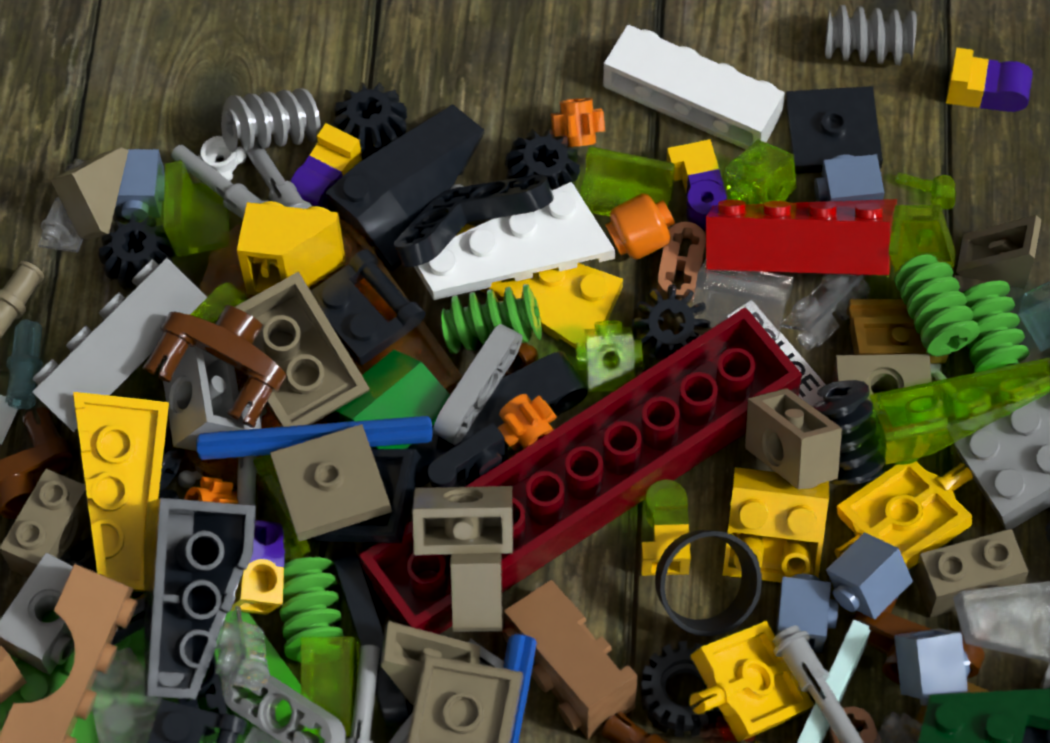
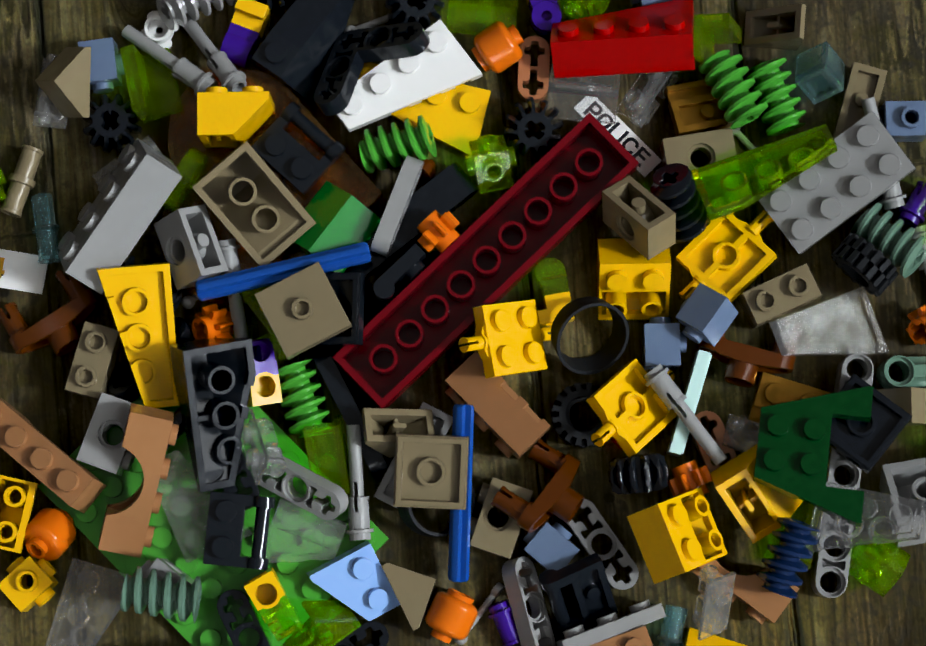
camera: 10 degrees left, 20 degrees up
reddish brown connector [143,305,287,428] -> none
dark tan brick [413,486,513,555] -> none
dark tan slope [451,553,502,632] -> none
brick [894,628,970,705] -> none
none -> yellow plate [458,299,552,379]

